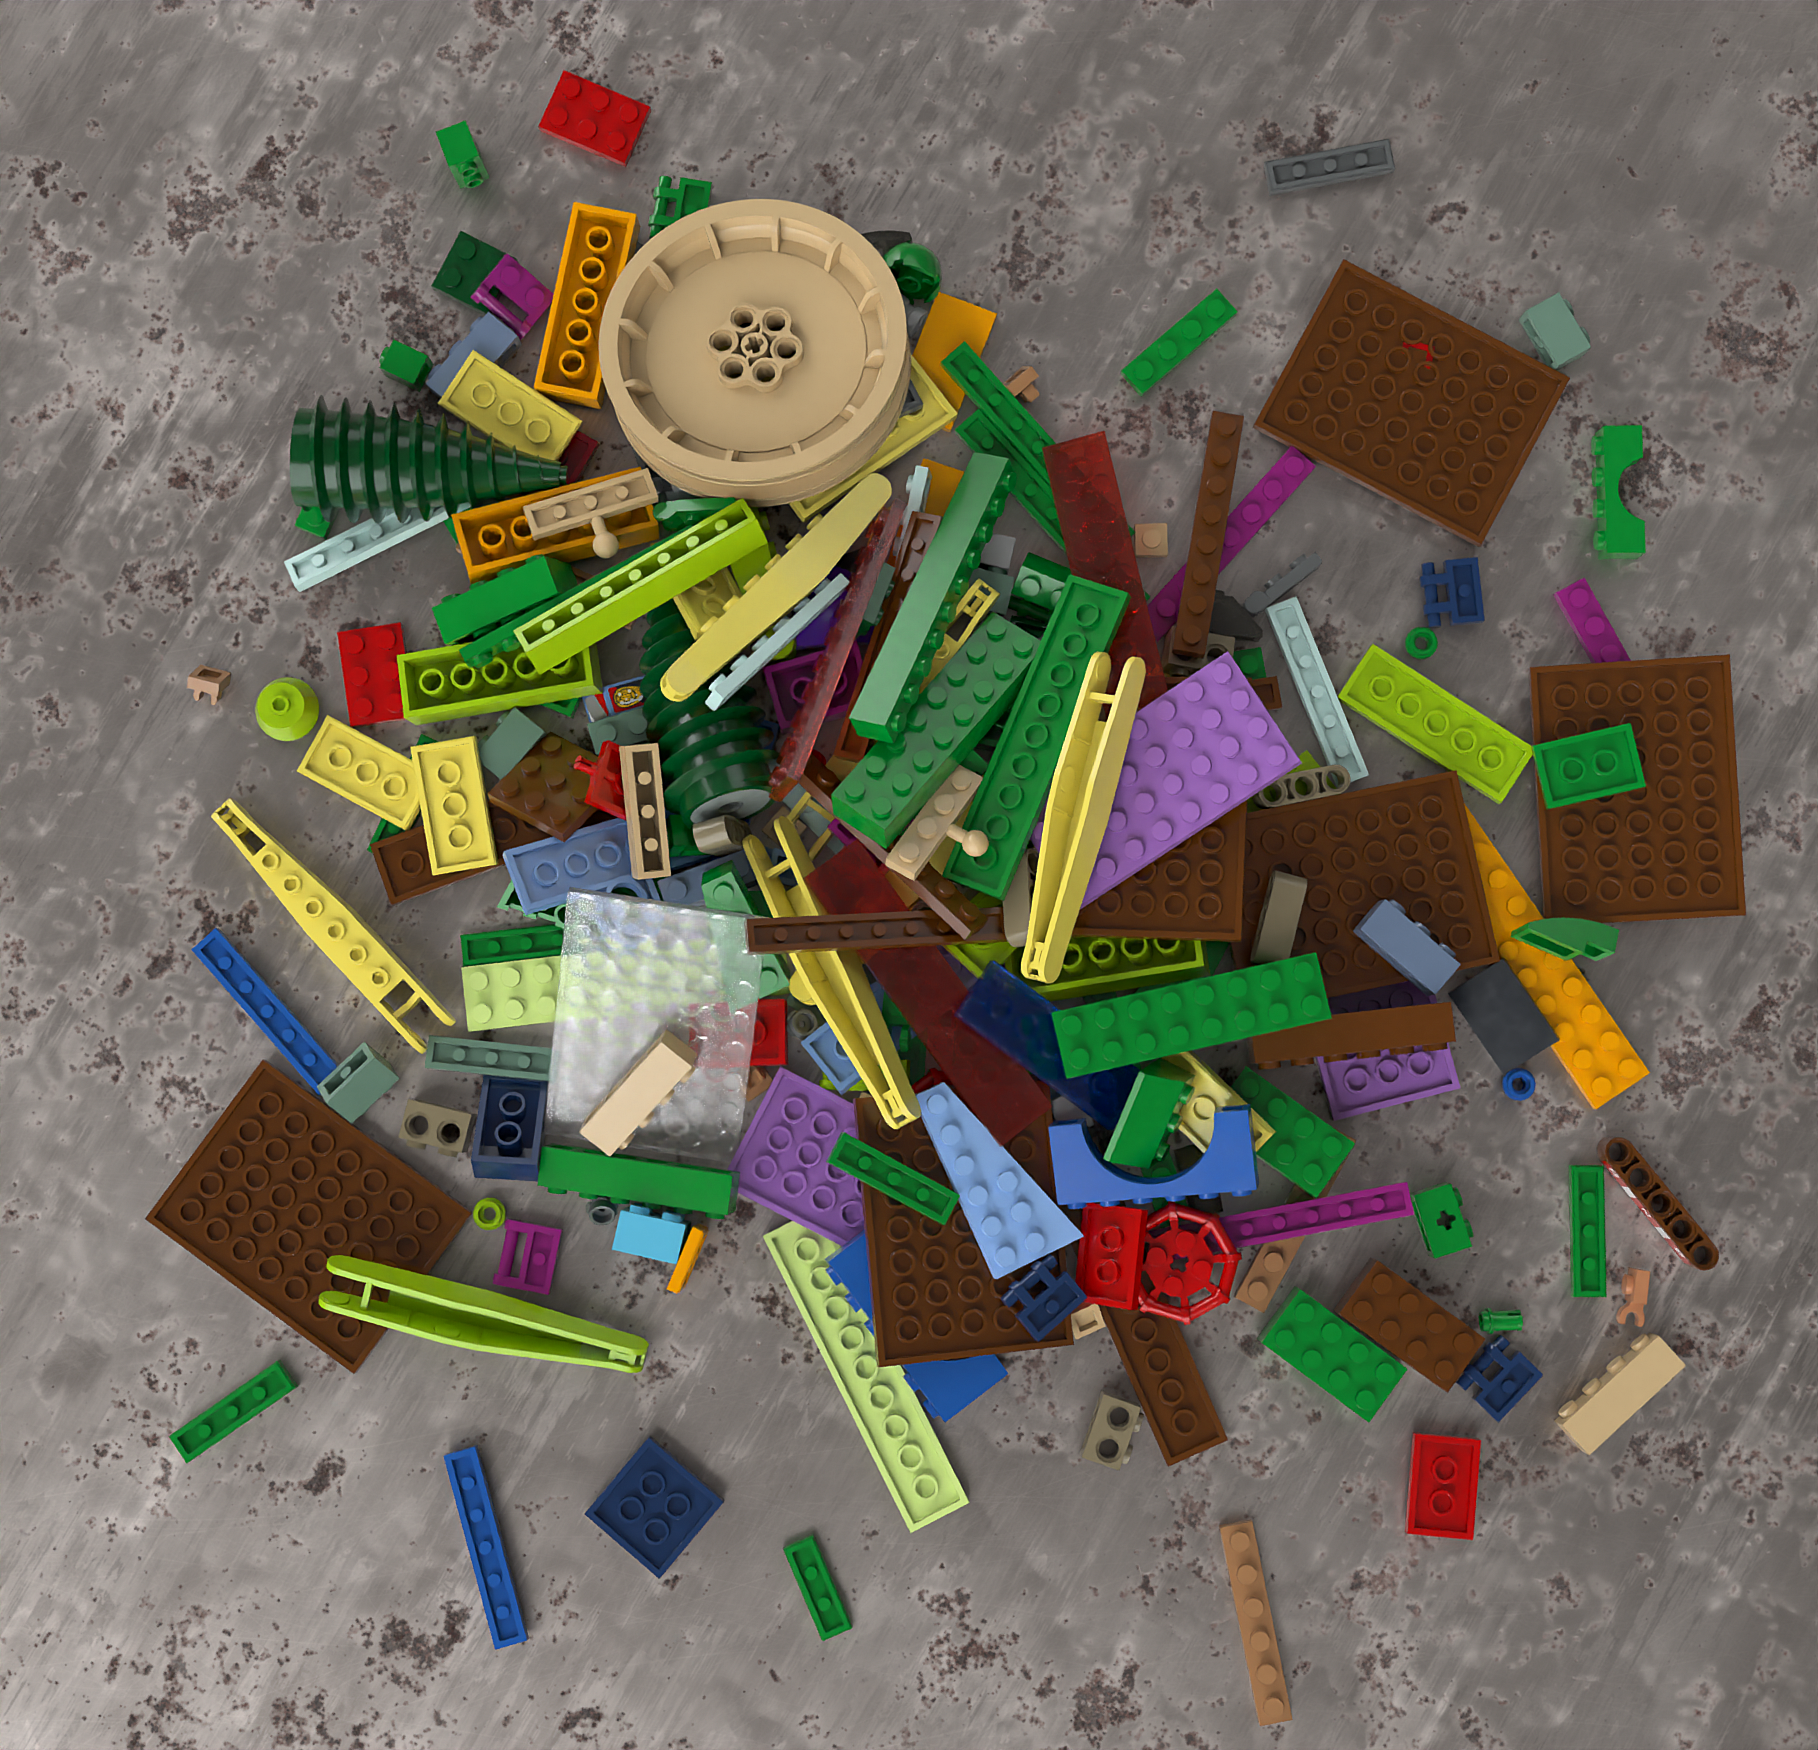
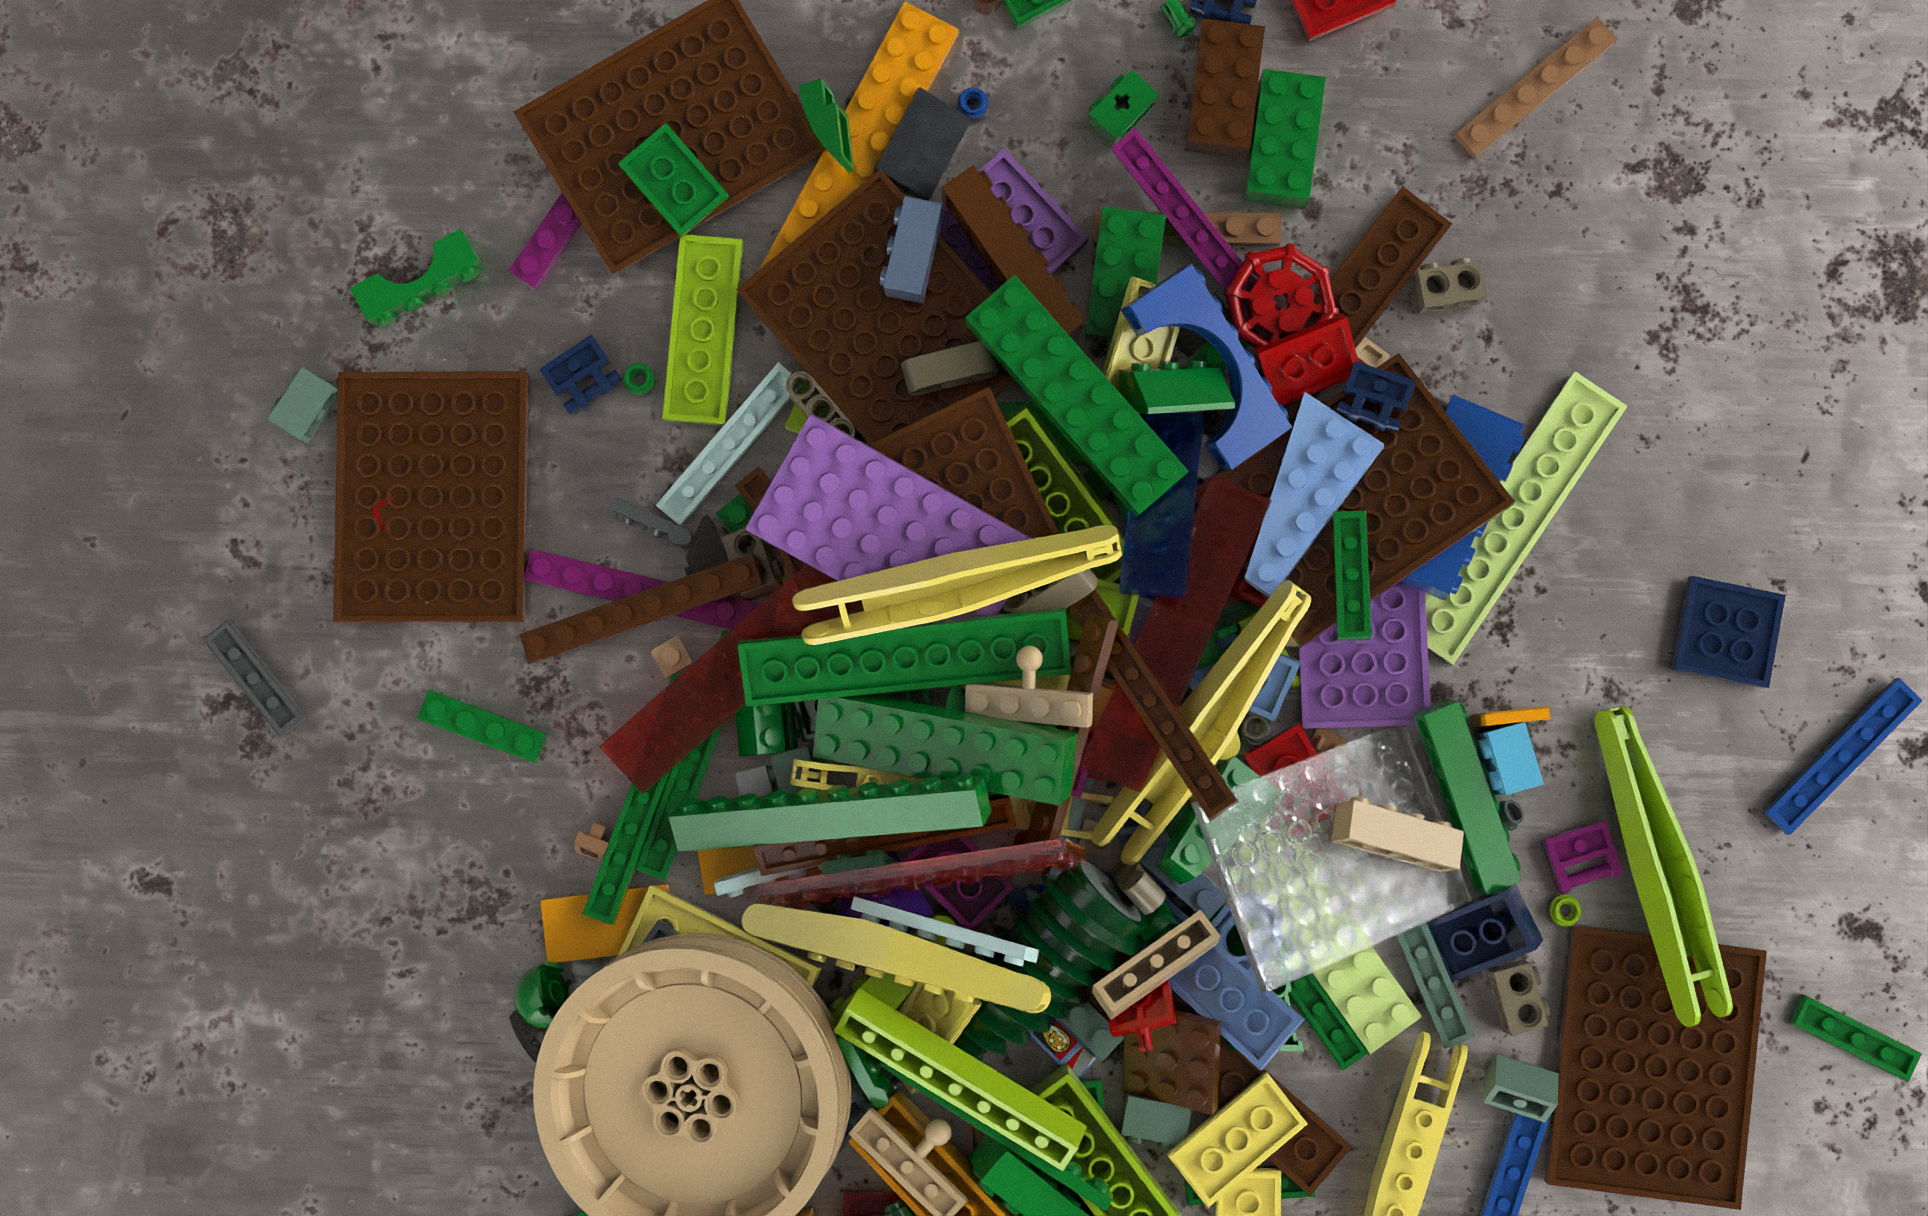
camera: 120 degrees left, 0 degrees up
green tile [783,1534,853,1642] -> none

